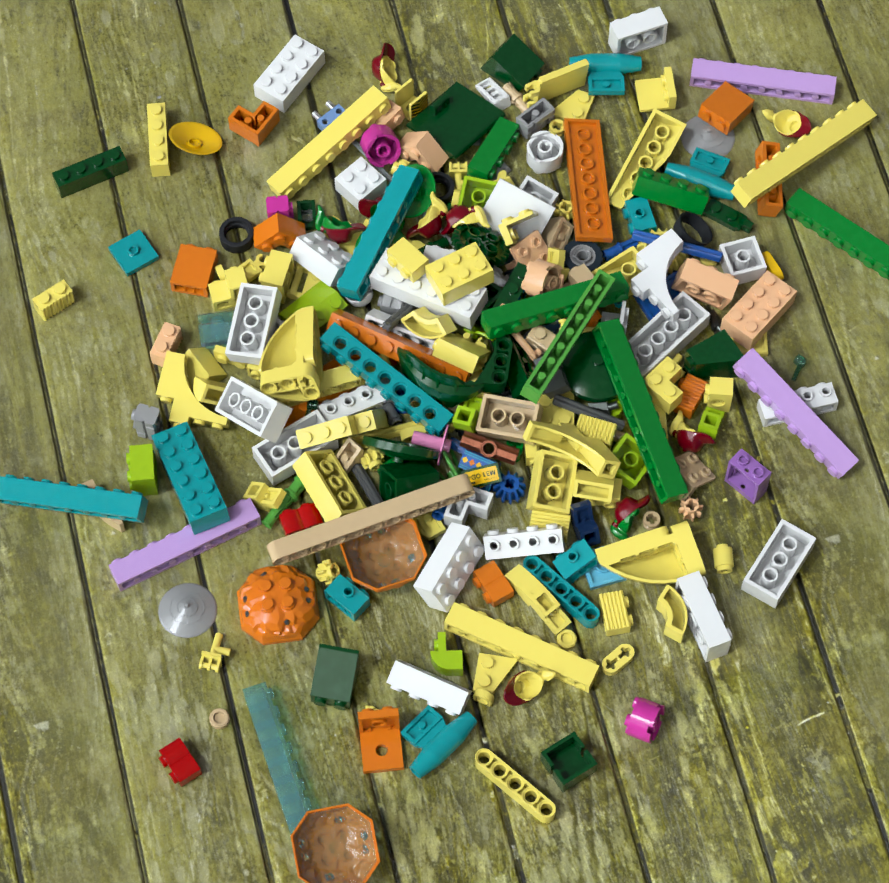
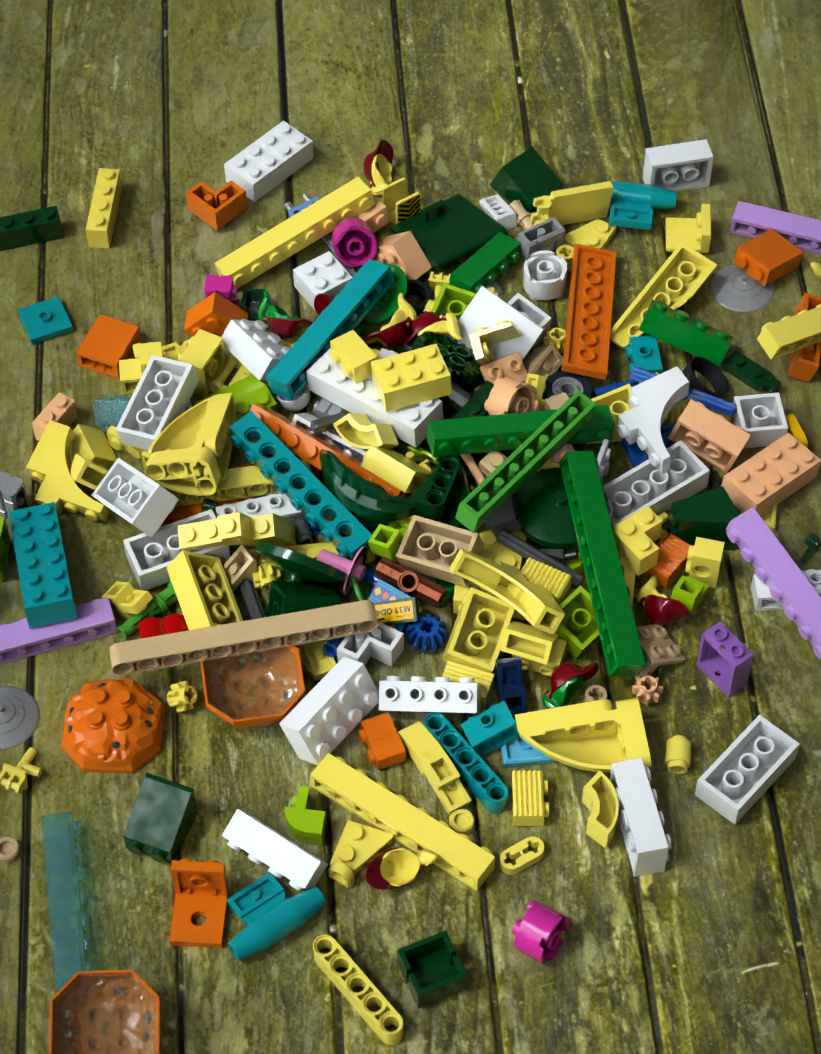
camera: 10 degrees right, 10 degrees down
yellow hat [169,122,222,155] -> none
black tyre [219,217,254,254] -> none
teal brick [324,574,370,622] -> none
teal plate [664,147,735,201] -> none

